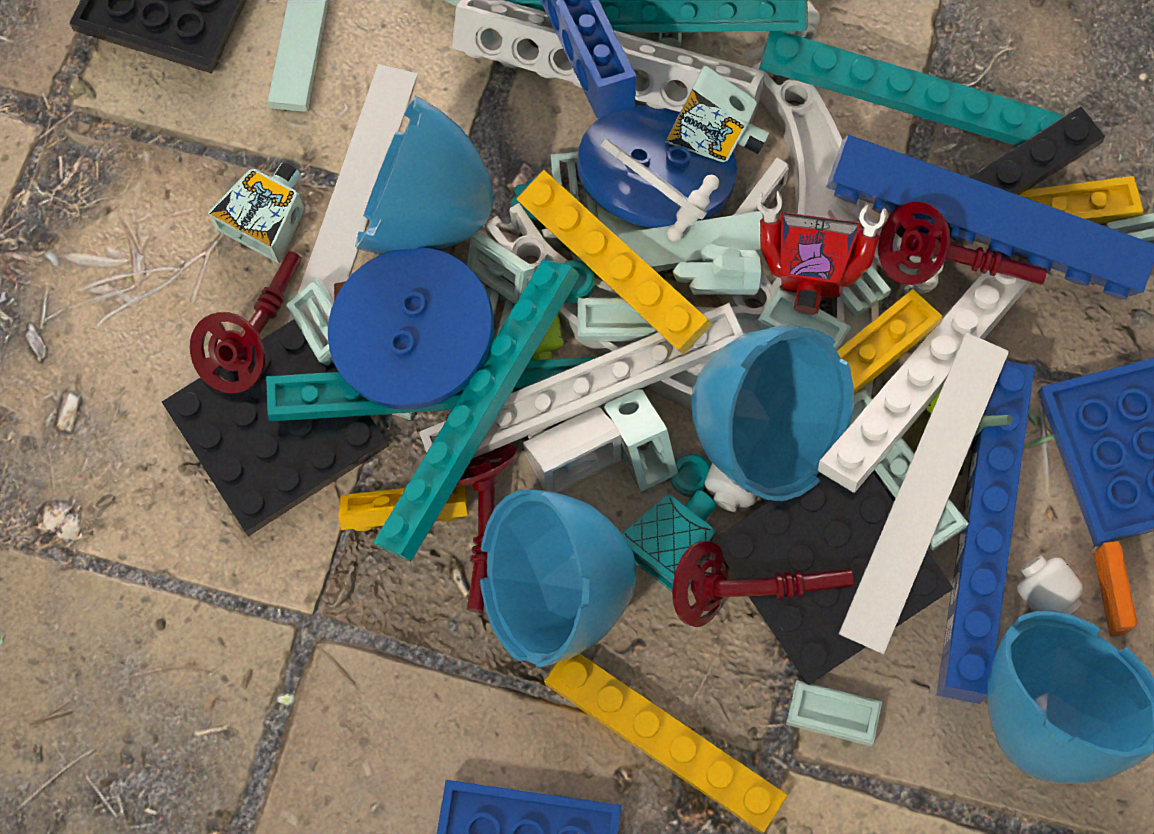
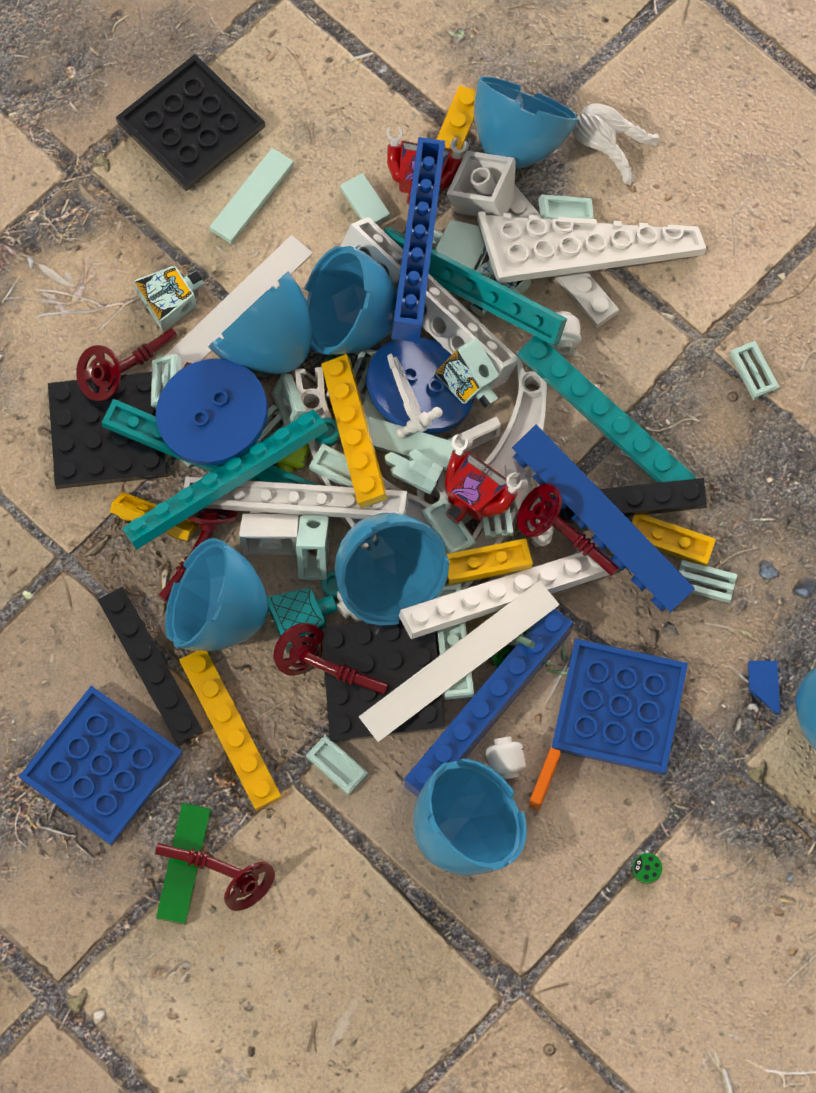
camera: 25 degrees right, 0 degrees up
none -> black plate [98,586,204,746]
none -> dark azure piece [305,246,397,355]

